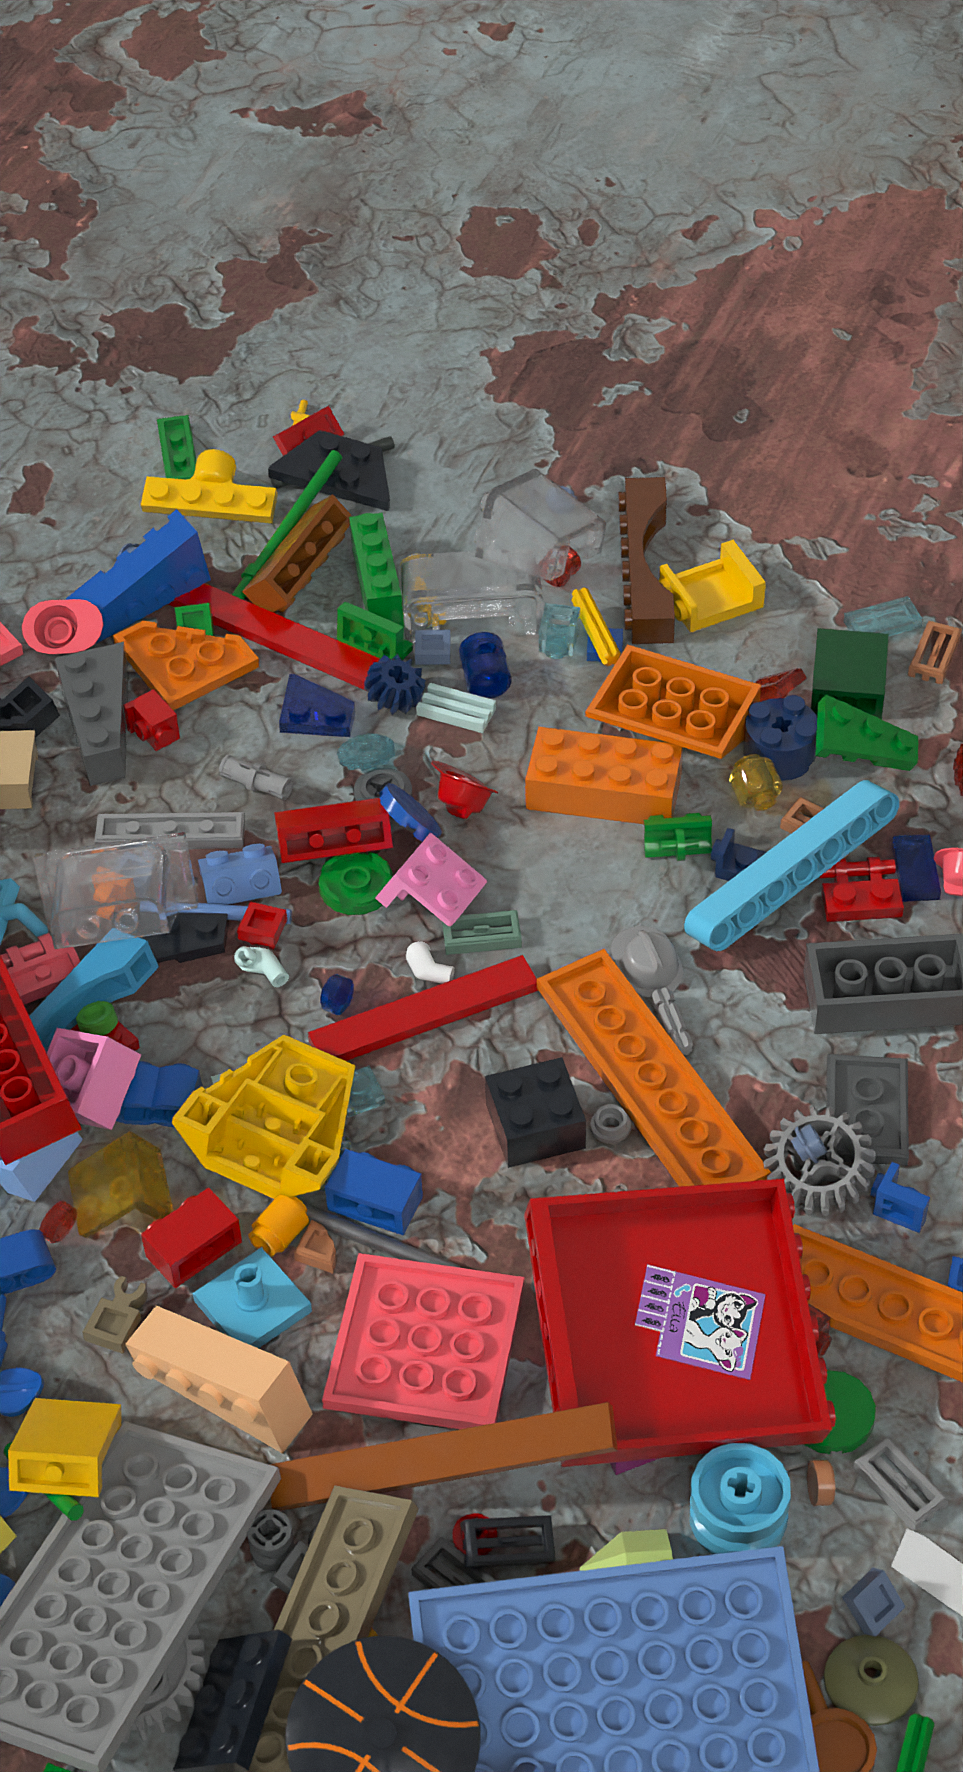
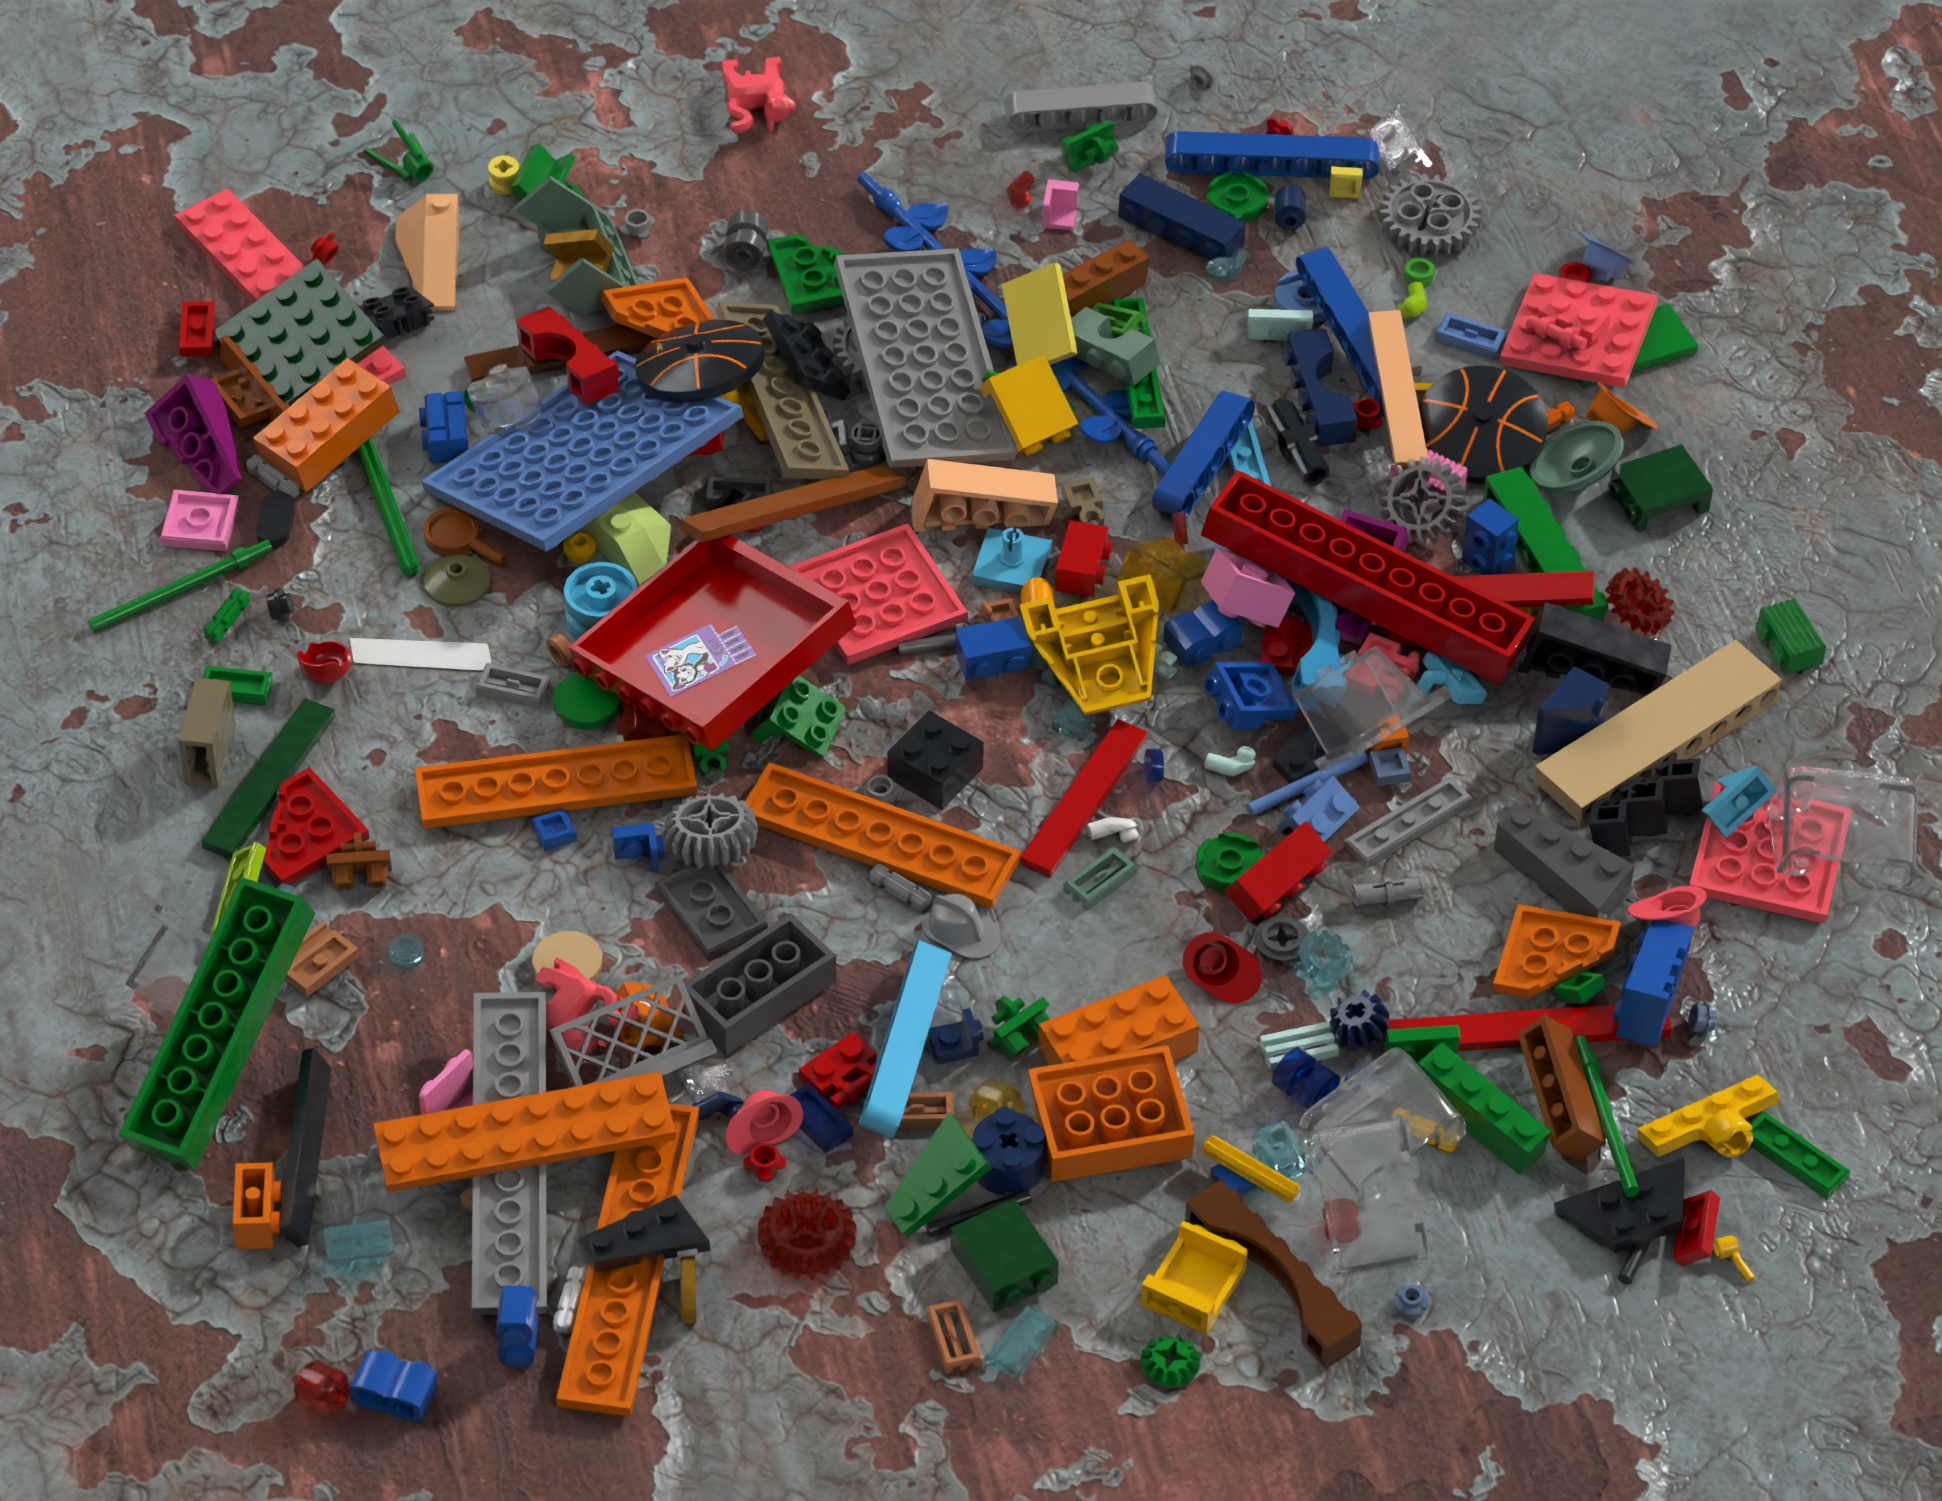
camera: 140 degrees right, 0 degrees up
bright green tile [76,1001,118,1036] -> none
red brick [123,689,180,751] -> none
red tile [237,901,287,950] -> none
clear blue wing [279,674,356,737] -> none
bright pink bracket [375,833,487,927] -> none
blue tile [379,783,442,842] -> none
clear red plate [754,668,807,702] -> none
sand blue plate [791,1123,827,1163] -> none
sand blue plate [842,1568,905,1637] -> none
none -> green gear [1141,1333,1200,1387]
none -> blue plate [1204,662,1298,730]

